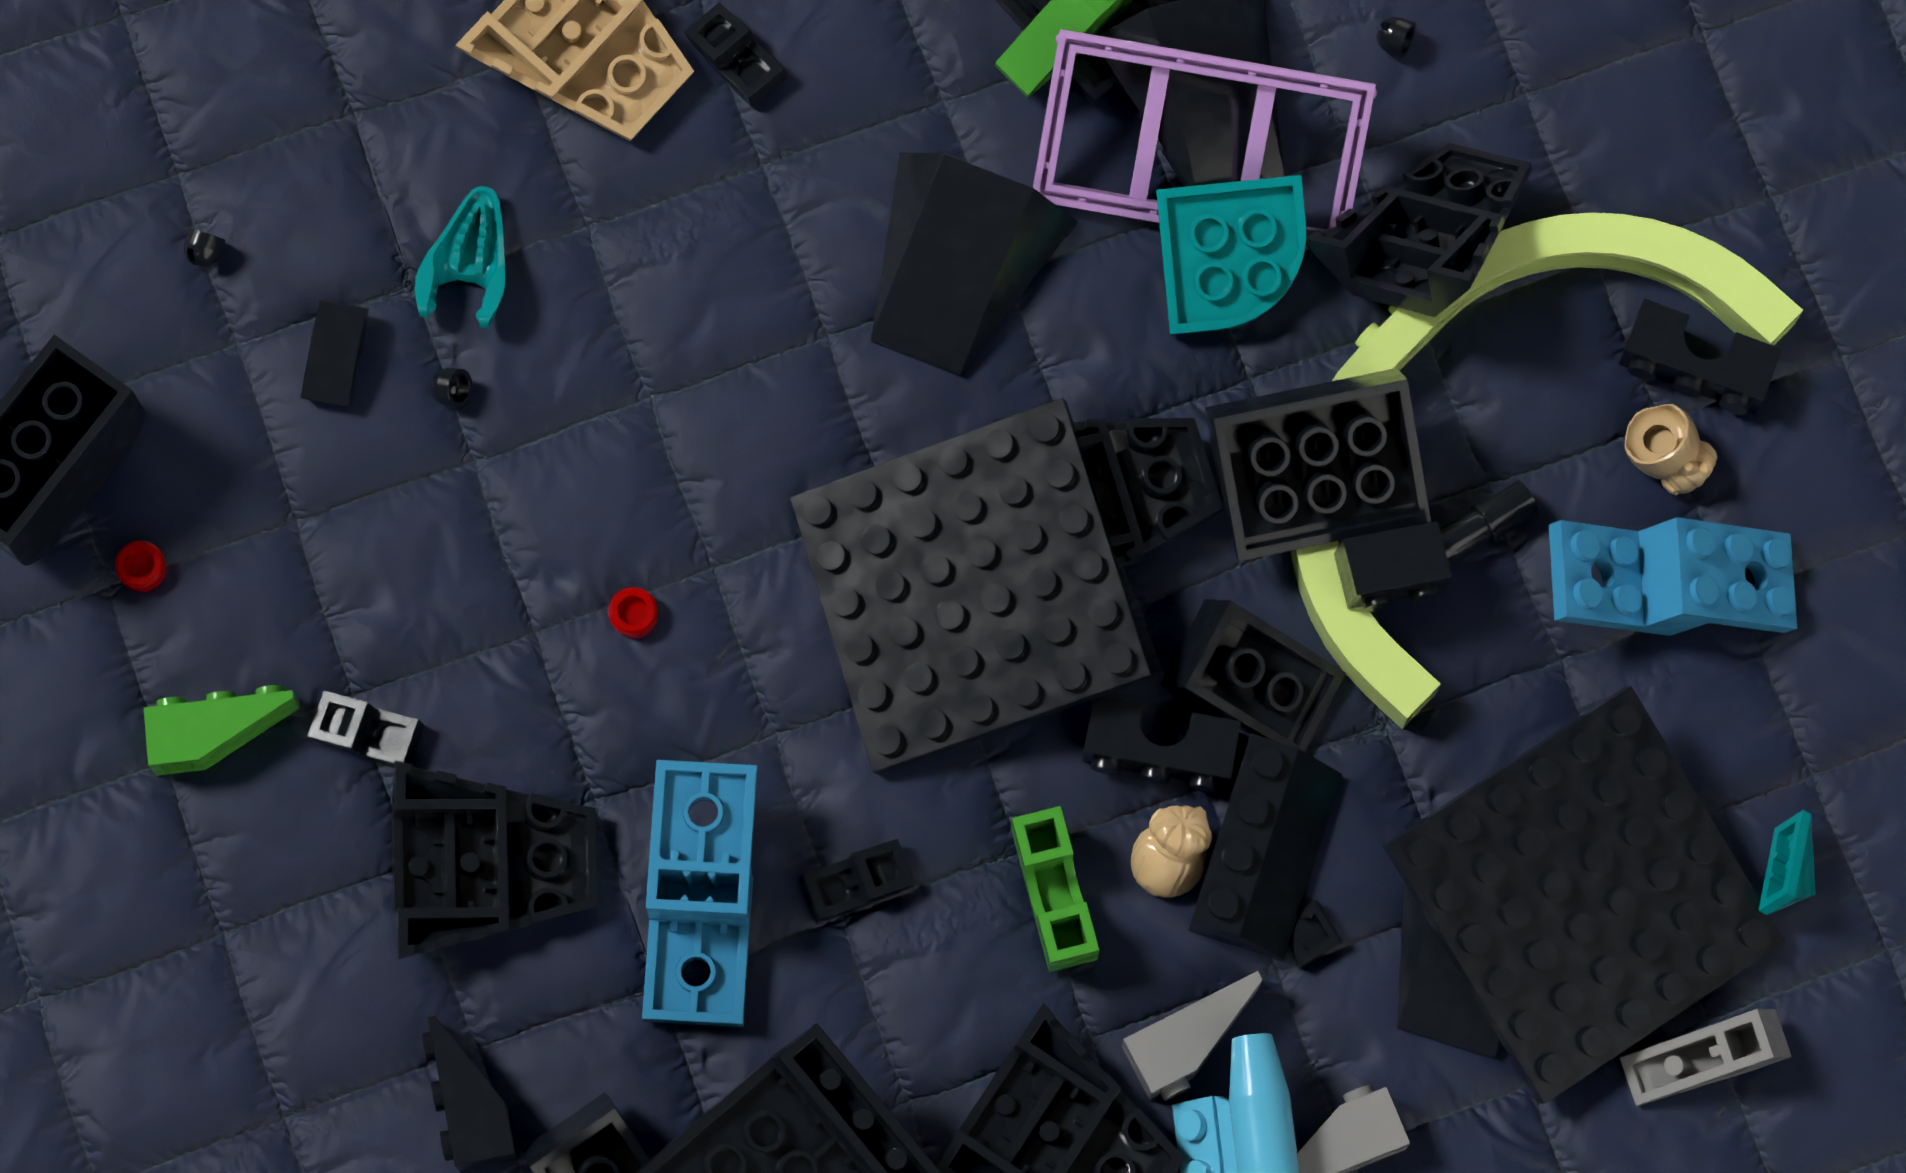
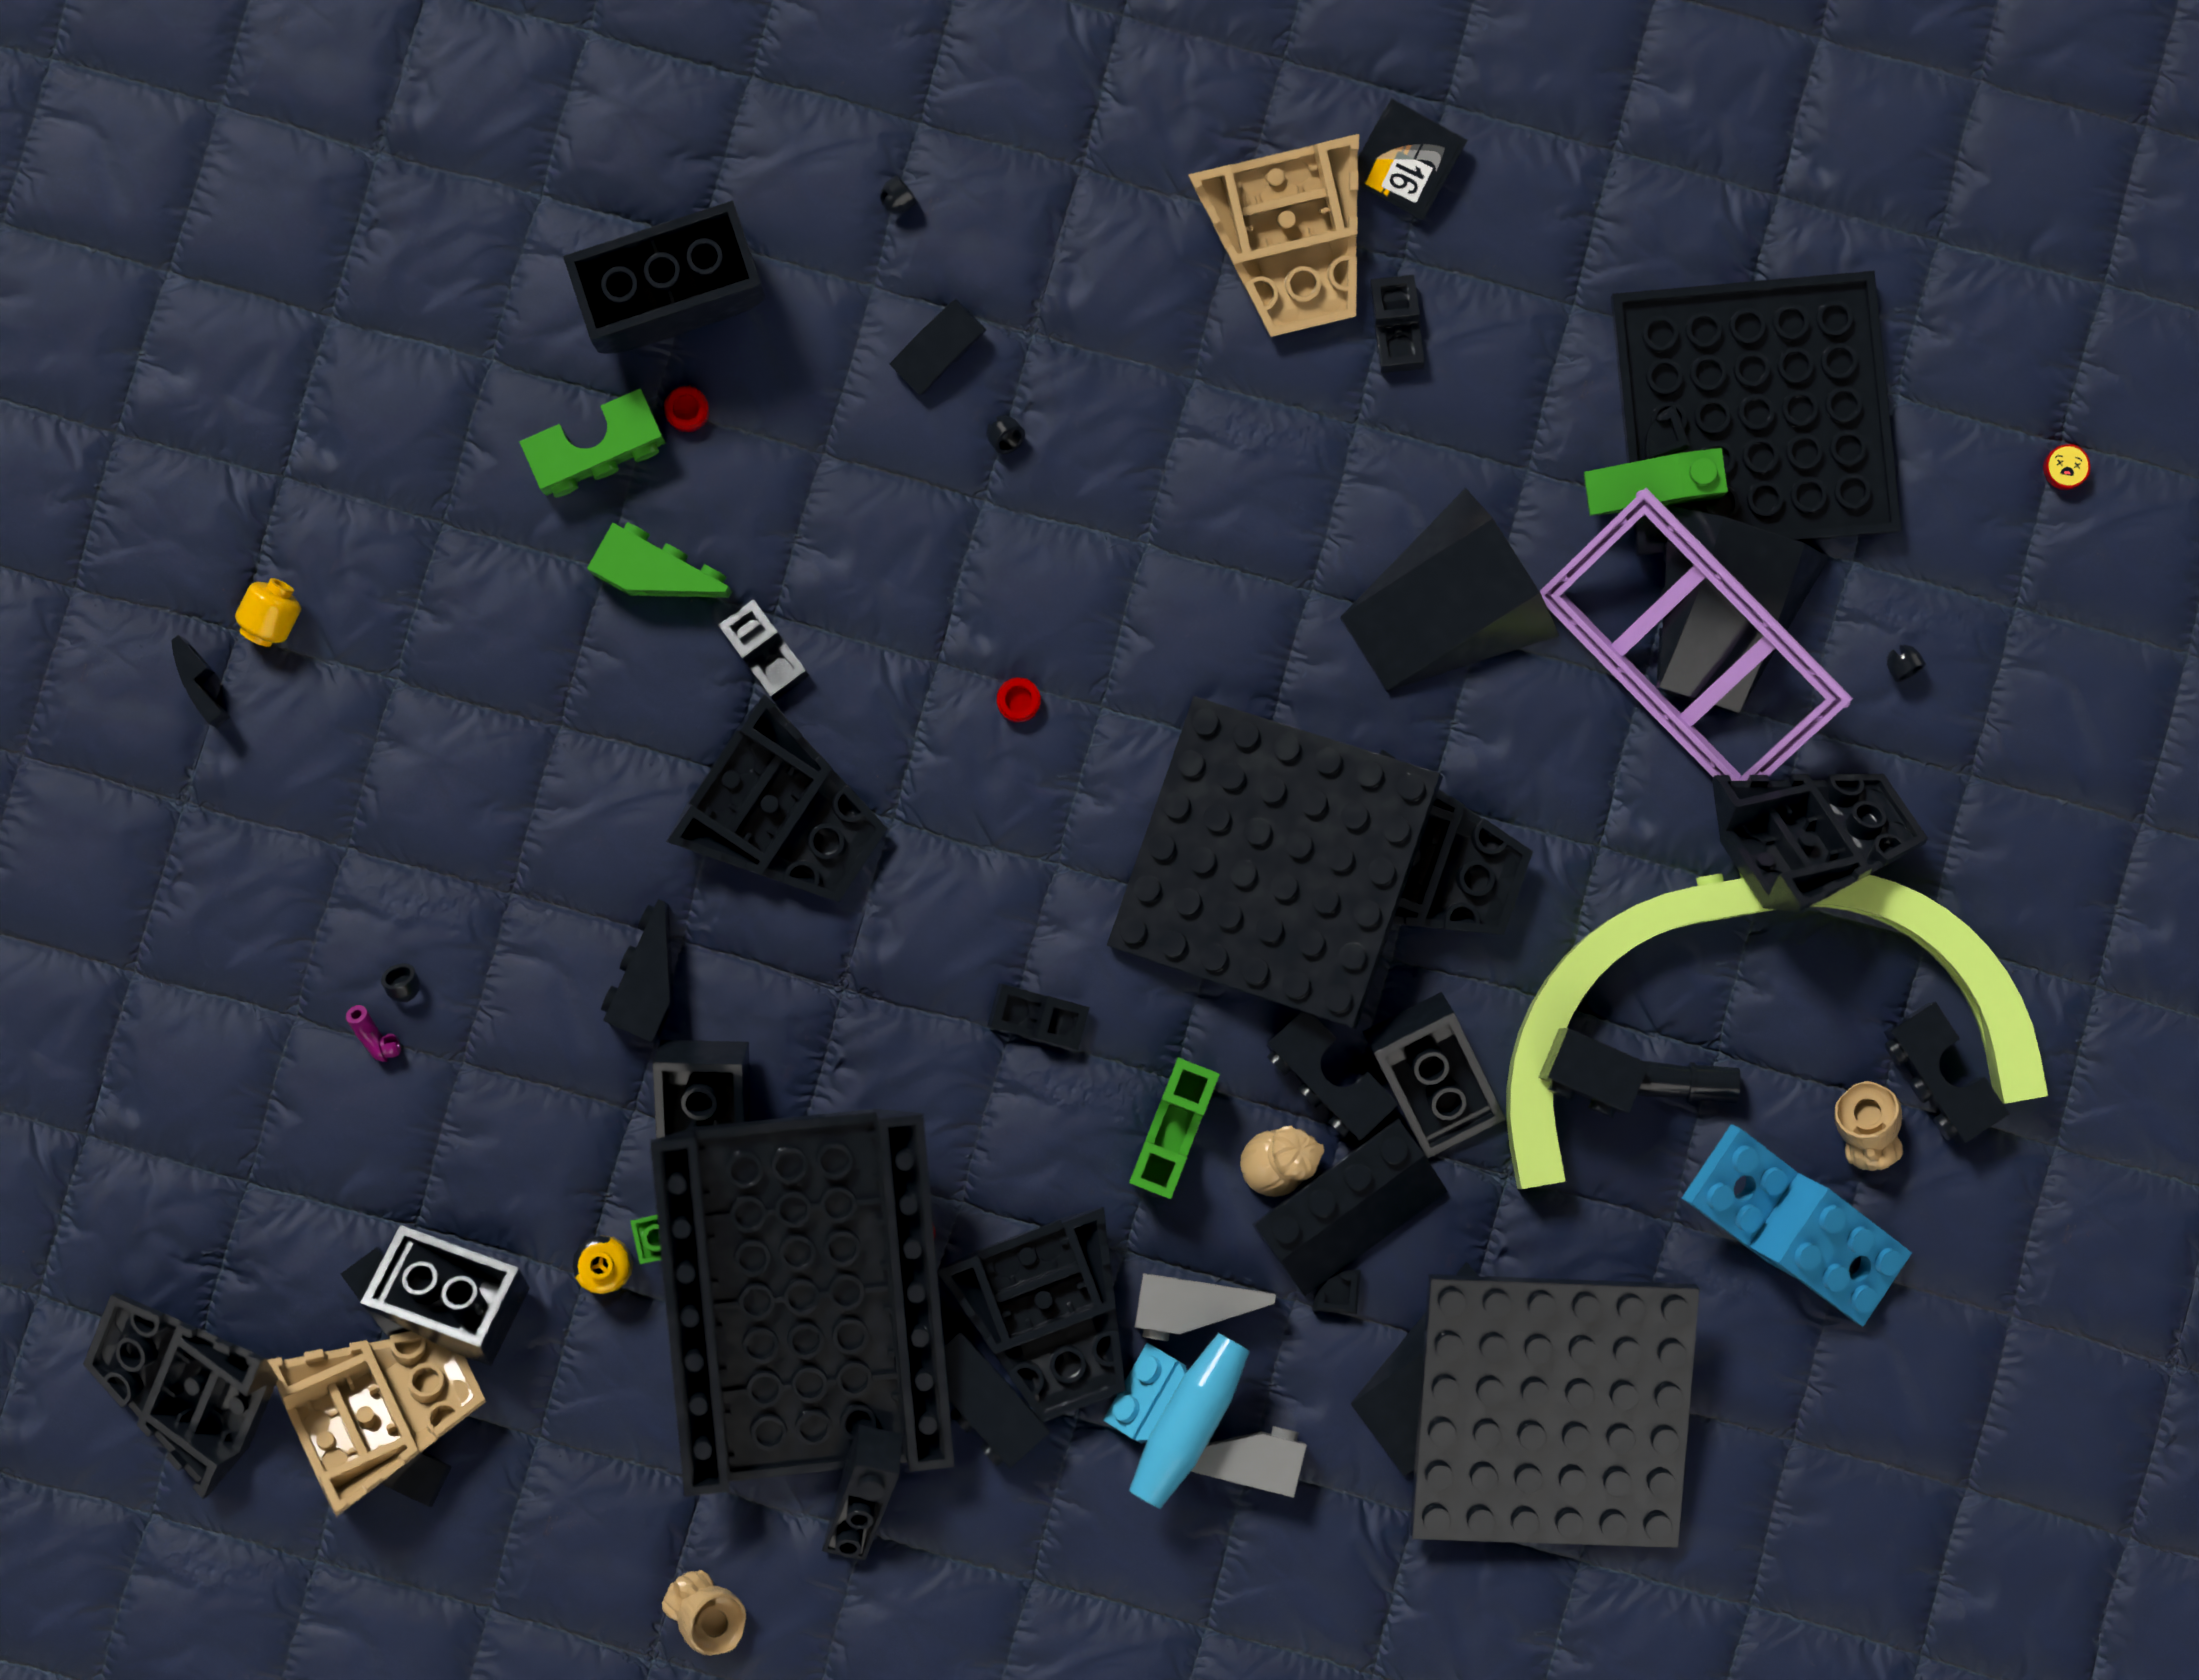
camera: 35 degrees right, 10 degrees up
teal animal [415,186,505,329] -> none
dark azure bracket [642,760,758,1027] -> none
teal plate [1156,175,1306,335] -> none
black slope [1205,368,1431,561] -> none
light grey slope [1620,1009,1792,1106] -> none
teal slope [1758,810,1816,915] -> none
none -> bright green arch [519,388,666,498]

